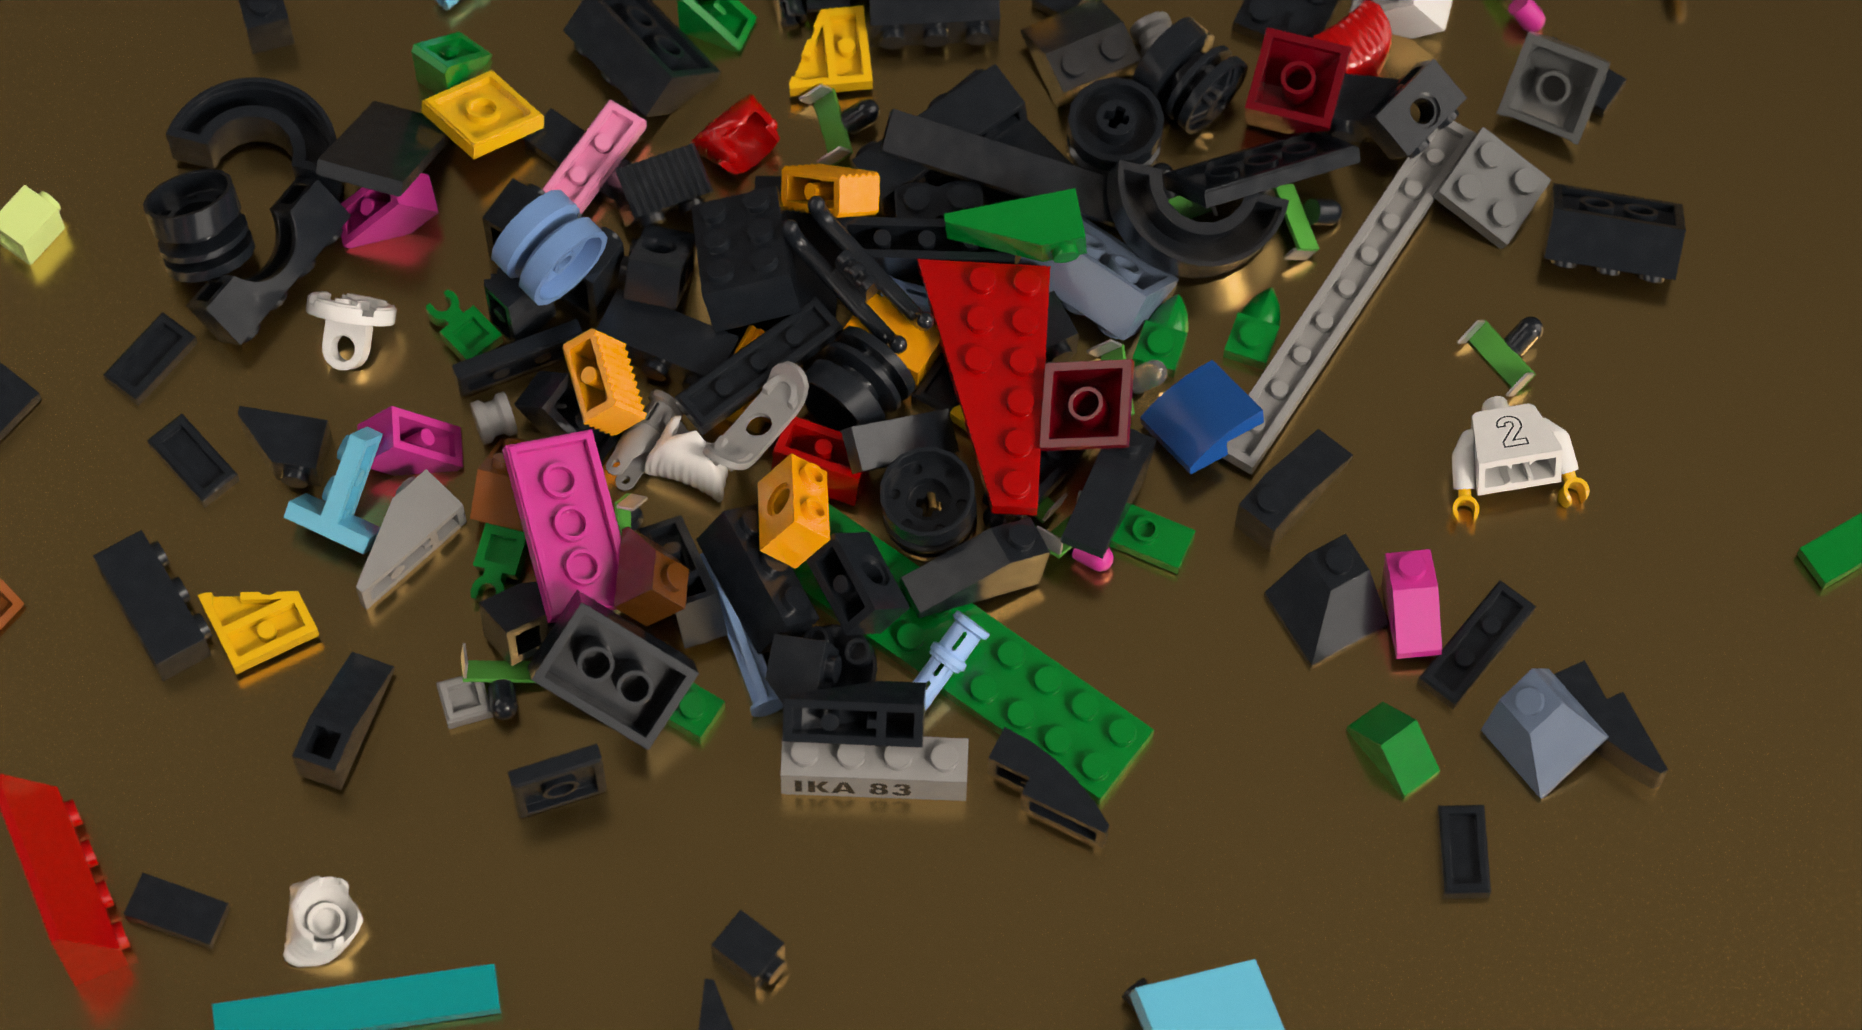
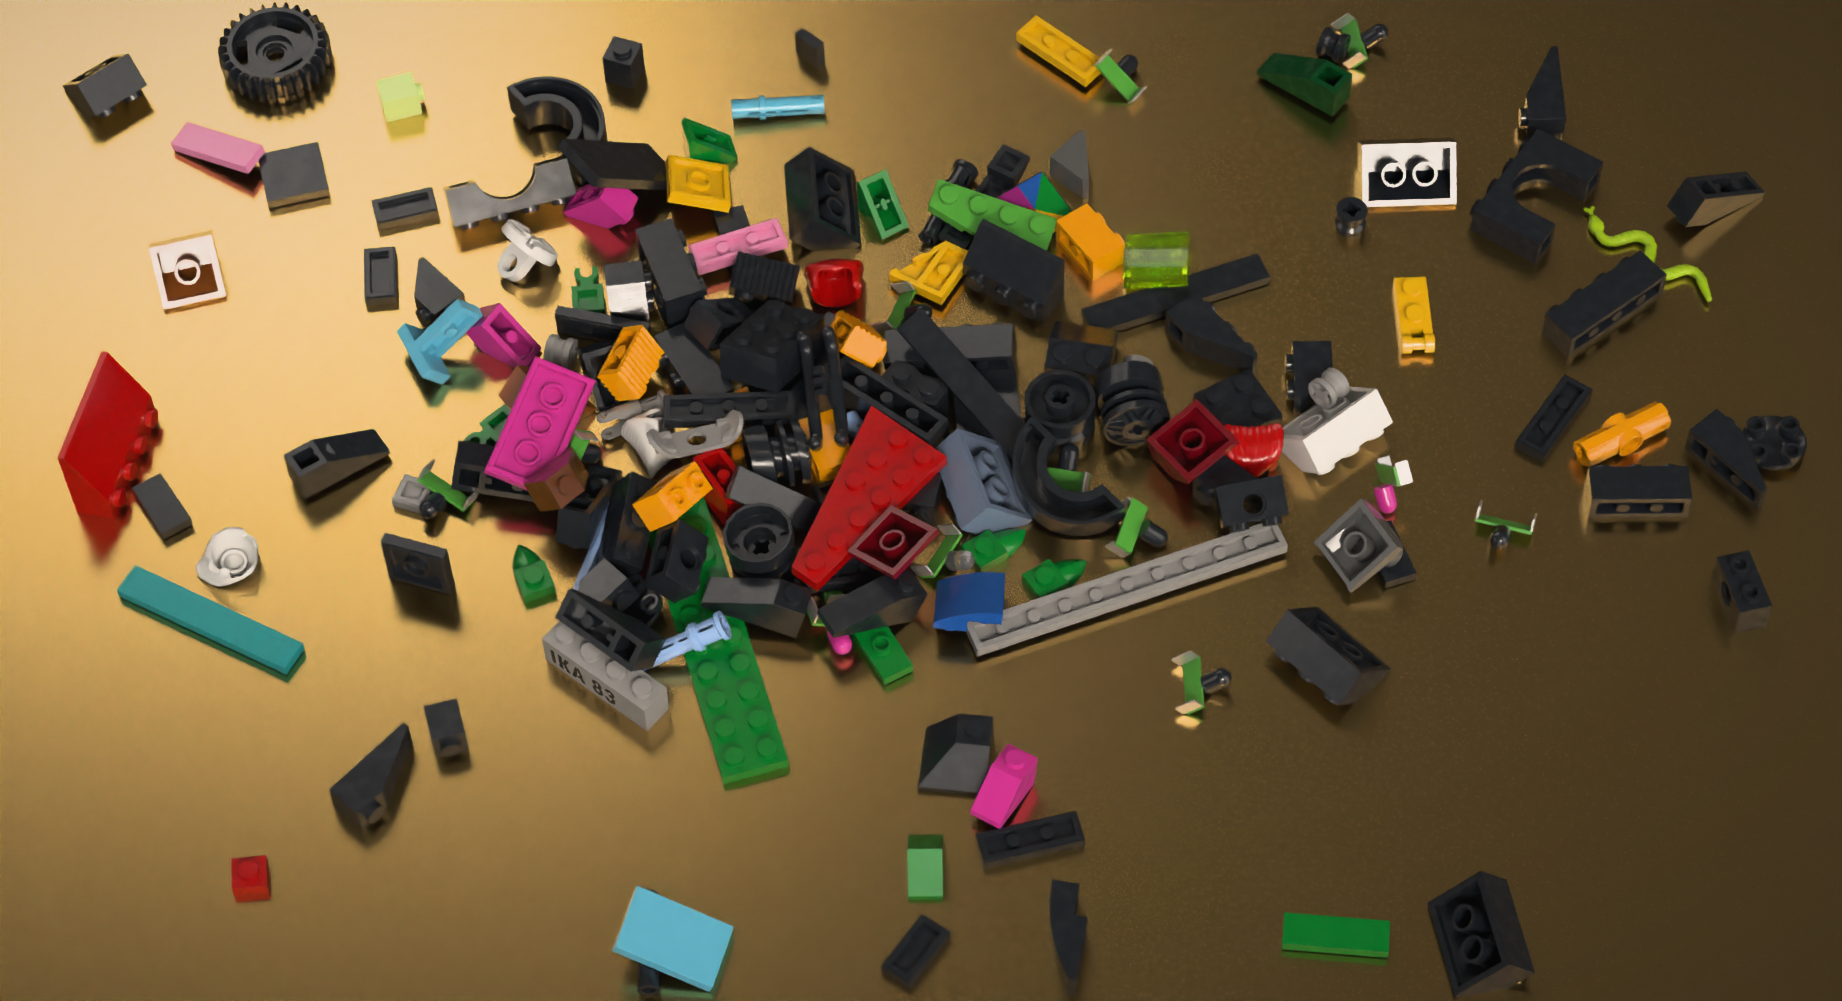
camera: 40 degrees right, 10 degrees down
black brick [93,530,213,681] -> none
black wheel [143,169,256,283] -> none
yellow wing [197,591,320,675] -> none
light grey slope [356,469,467,610] -> none
medium blue wheel [491,190,608,306] -> none
black brick [527,590,699,750] -> none
green slope [944,188,1087,263] -> none
black slope [987,727,1109,848] -> none
black tile [1163,131,1361,208] -> none
black slope [1235,429,1353,552] -> none
plate [1432,127,1551,249] -> none
white torso [1451,396,1590,524] -> none
sand blue slope [1481,668,1609,799] -> none

